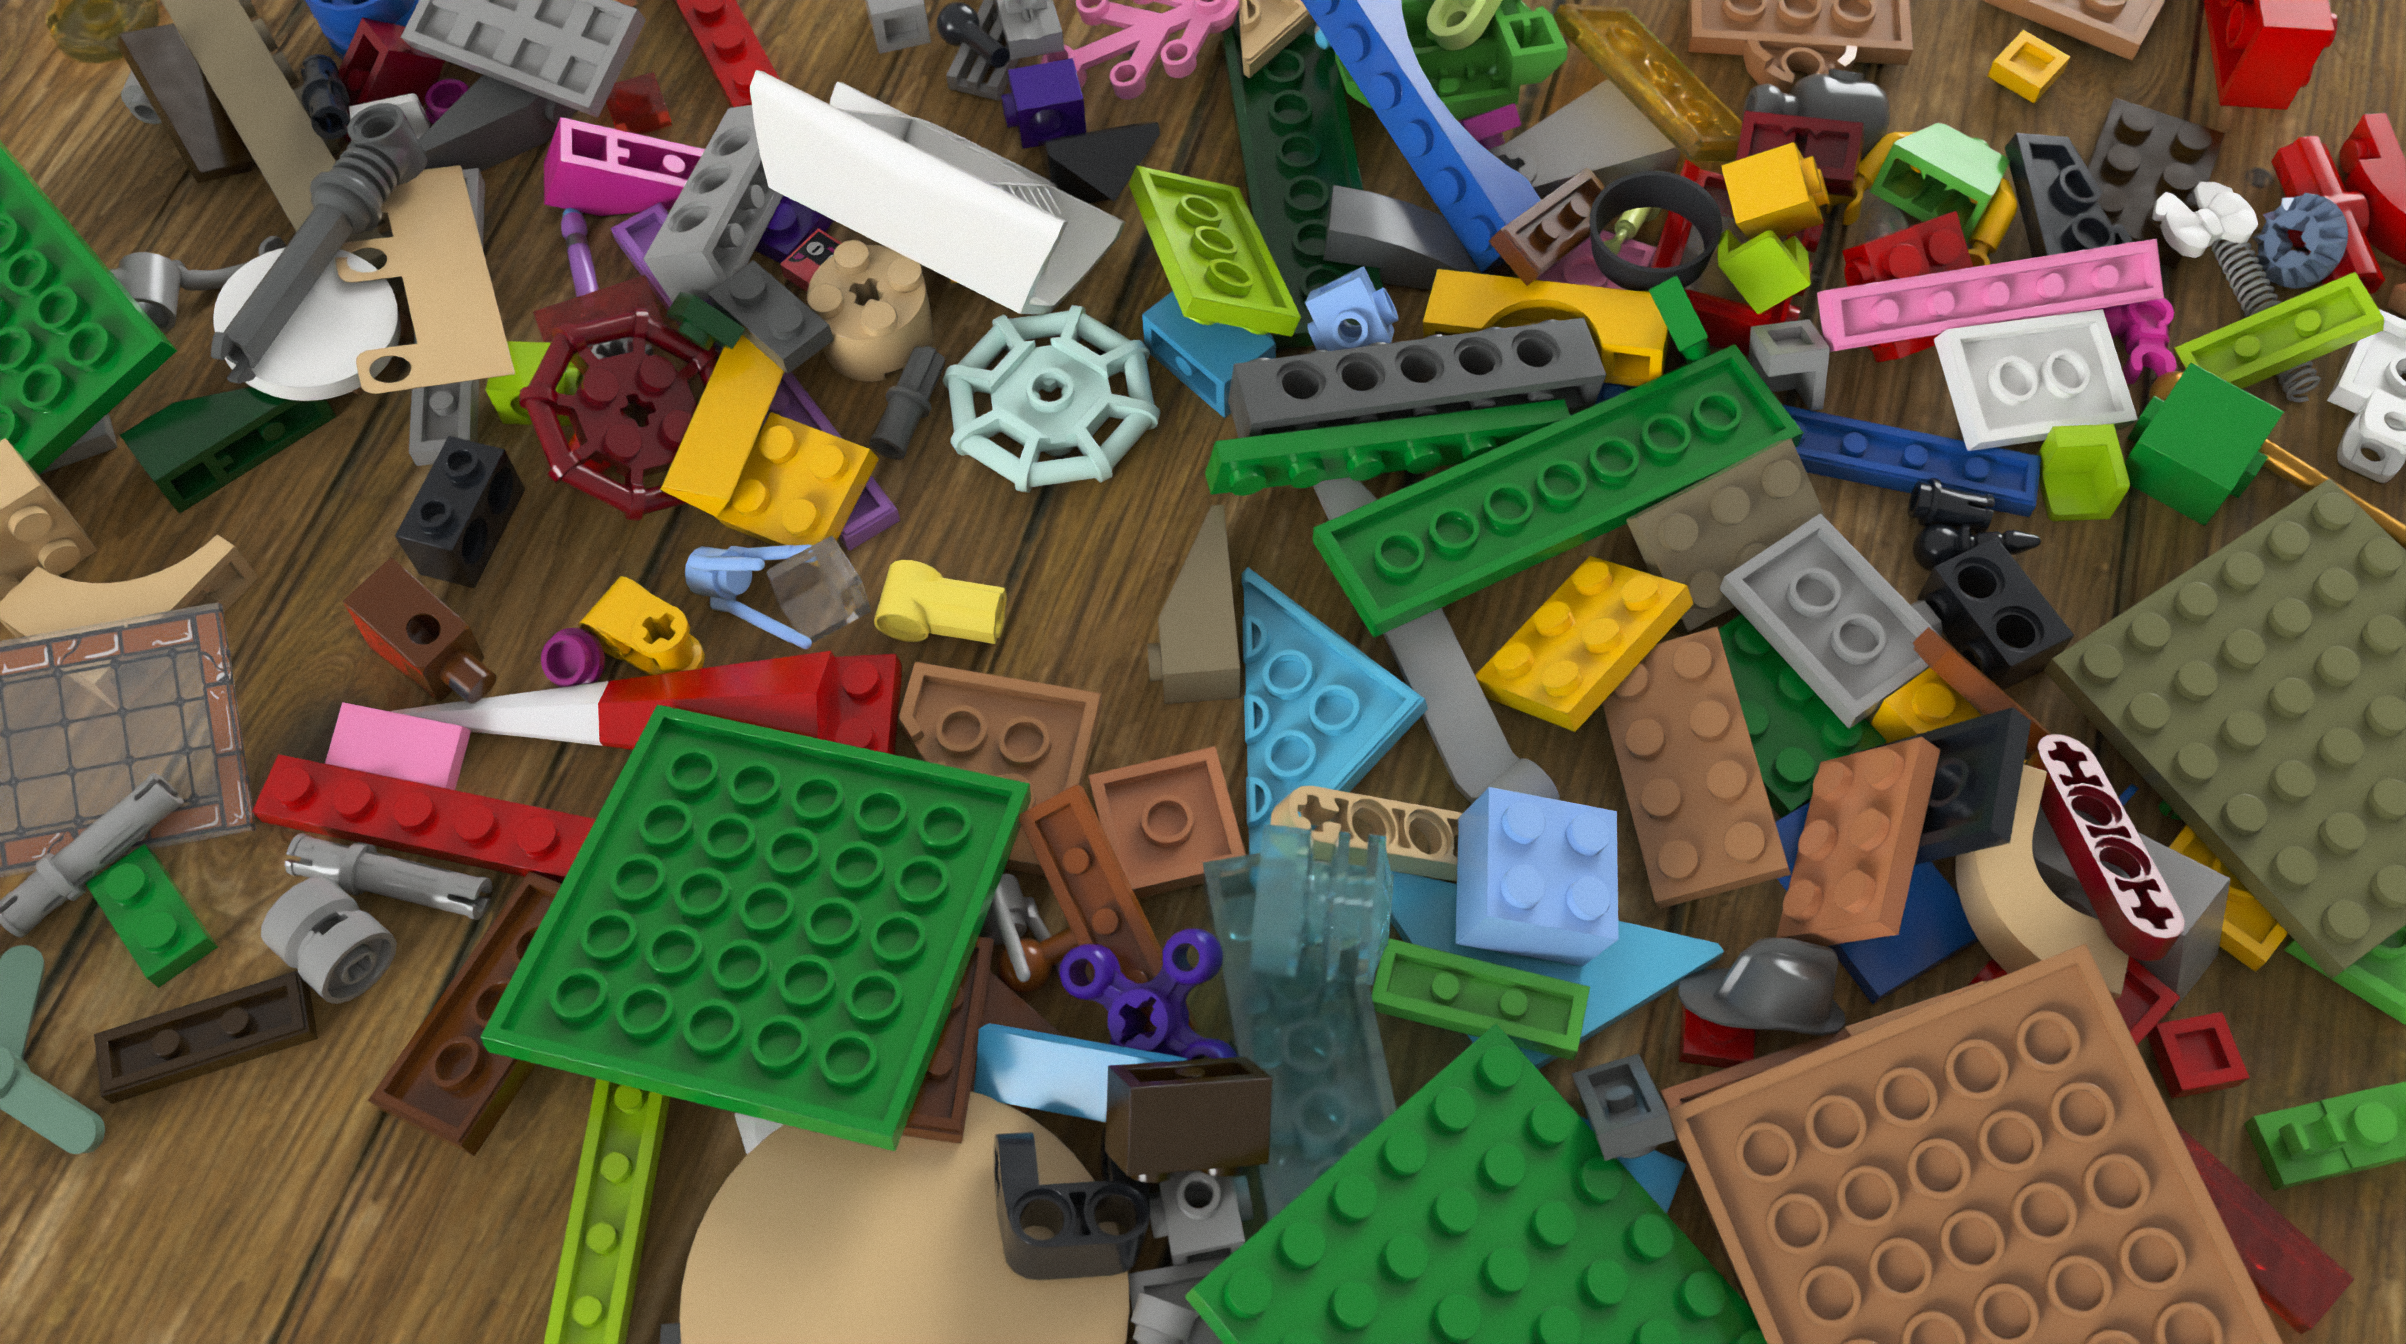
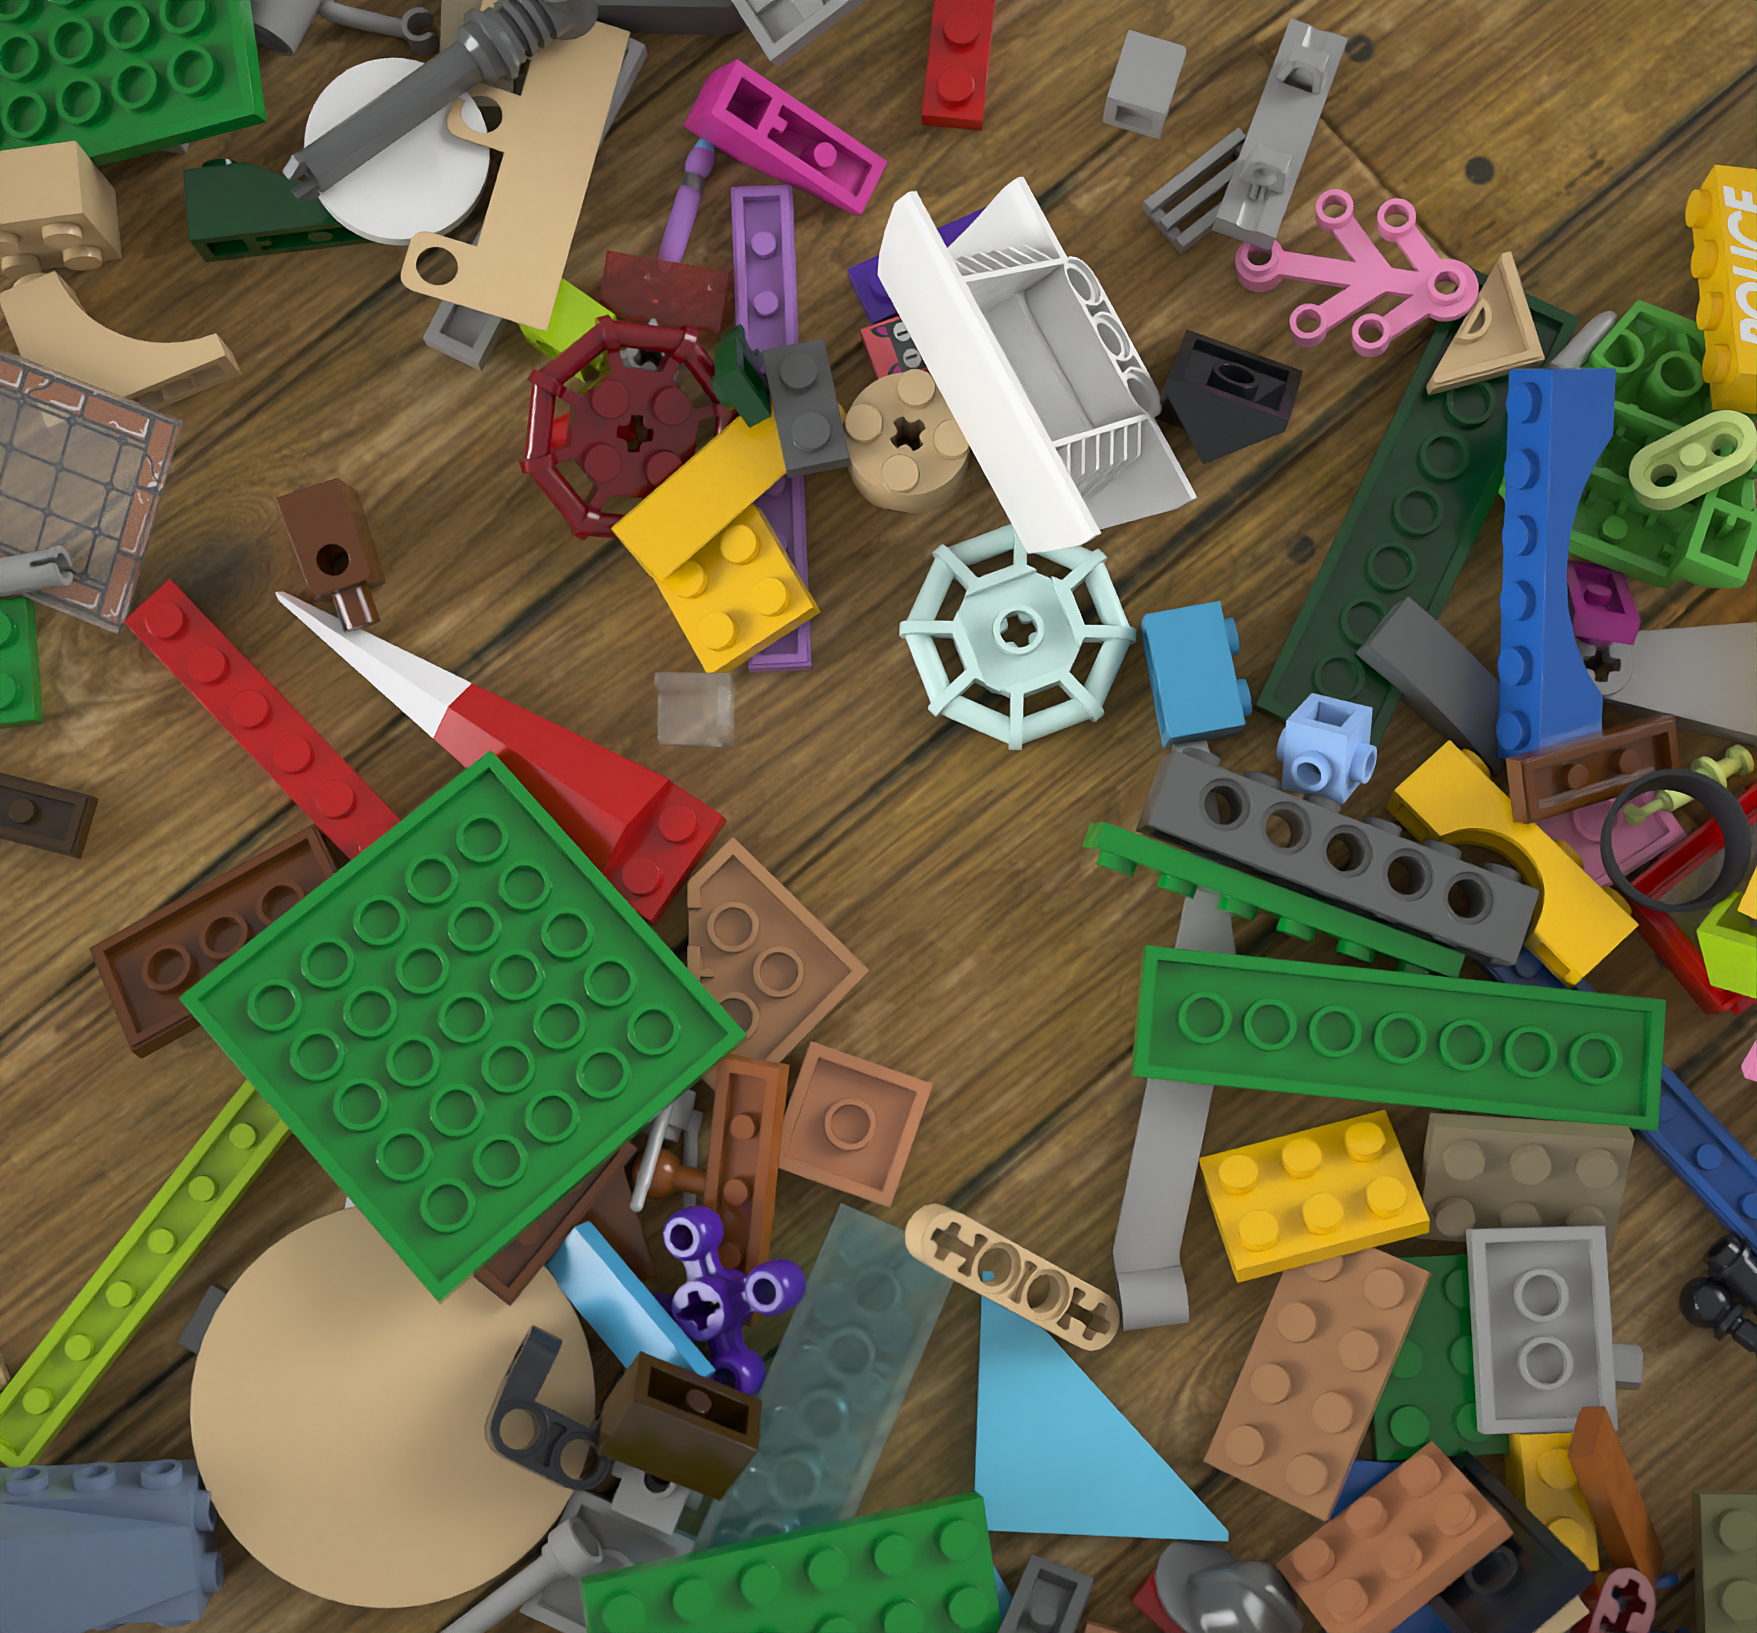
camera: 35 degrees right, 20 degrees up
light grey wheel [261,876,397,1004] -> none
light grey pin [285,833,493,920] -> none
bright pink tile [325,702,471,790] -> none
black brick [395,436,525,589] -> none
magenta plate [541,628,605,688] -> none
yellow piece [578,576,705,675] -> none
clear red plate [606,72,672,135] -> none
light grey brick [643,105,783,303] -> none
light blue plant [685,544,815,649] -> none
dark grey axle [869,345,945,460] -> none
light yellow piece [874,560,1007,644] -> none
black bar [937,2,1010,68] -> none
dark purple brick [1001,58,1087,149] -> none
lime plate [1129,165,1301,337] -> none
dark tan slope [1147,505,1240,704] -> none
medium azure tile [1242,567,1428,888] -> none
clear light blue wheel [1251,824,1394,985] -> none
bright green plate [1369,937,1590,1061] -> none
light blue brick [1456,787,1618,966] -> none
green piece [1649,275,1711,365] -> none
light grey panel [1748,319,1830,411] -> none
black brick [1917,537,2074,691] -> none

